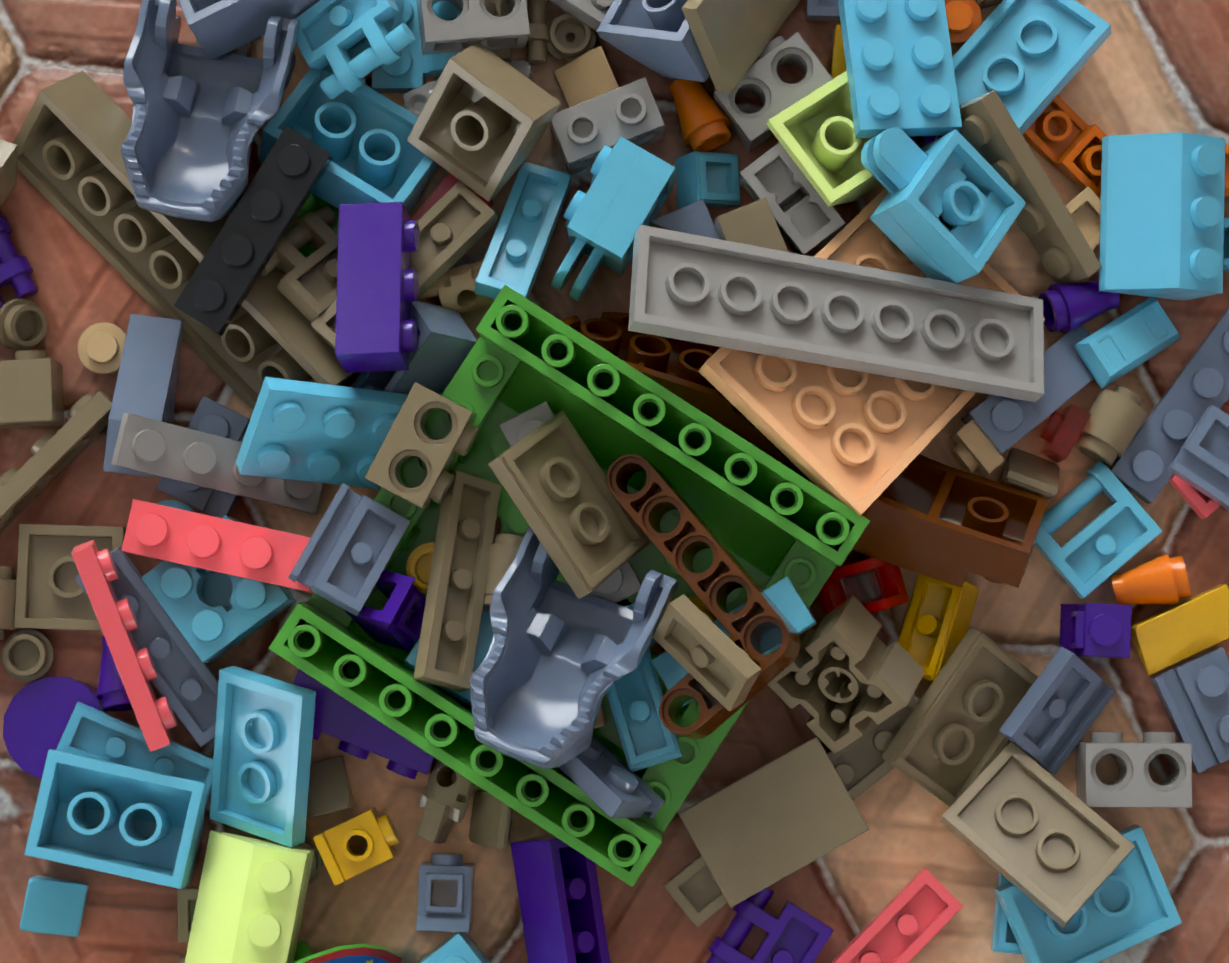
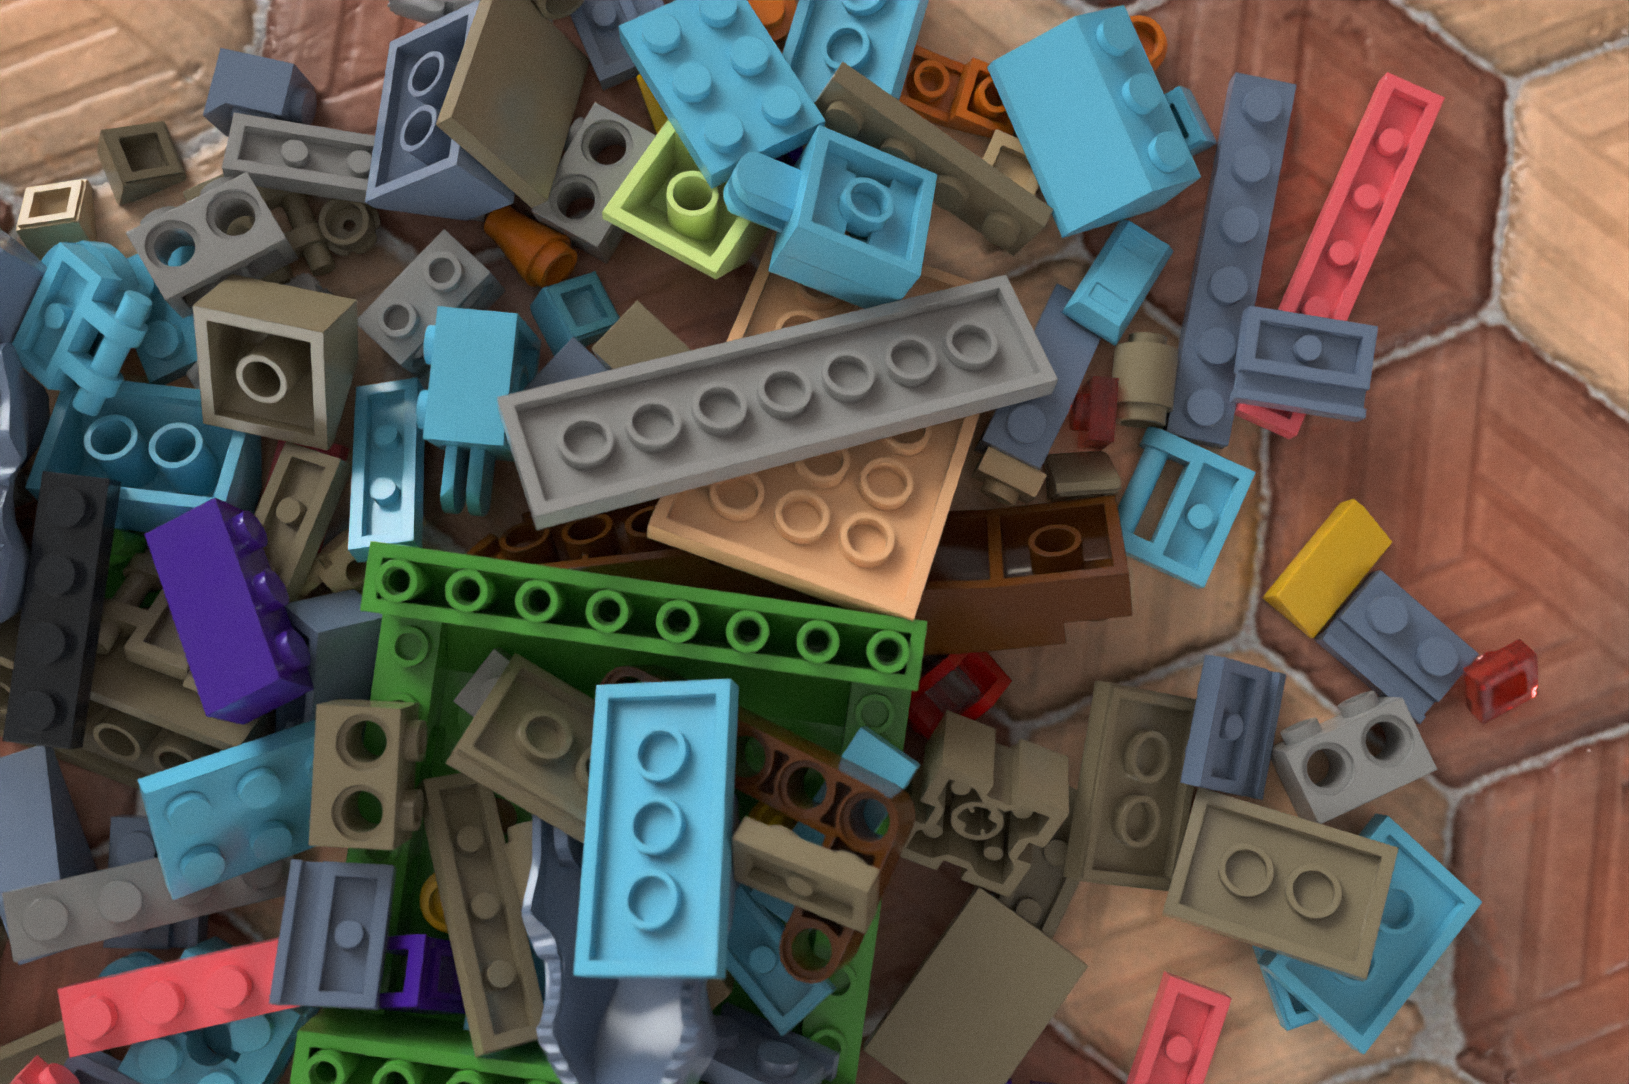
camera: 25 degrees left, 0 degrees up
tan slope [554,46,619,108] -> none
light grey brick [740,142,845,256] -> none
yellow slope [898,574,979,682] -> none
dark purple cone [1038,281,1120,334] -> none
dark purple window [1059,603,1132,658] -> none
orange cone [1110,553,1191,605] -> none
none -> medium azure plate [574,679,739,979]

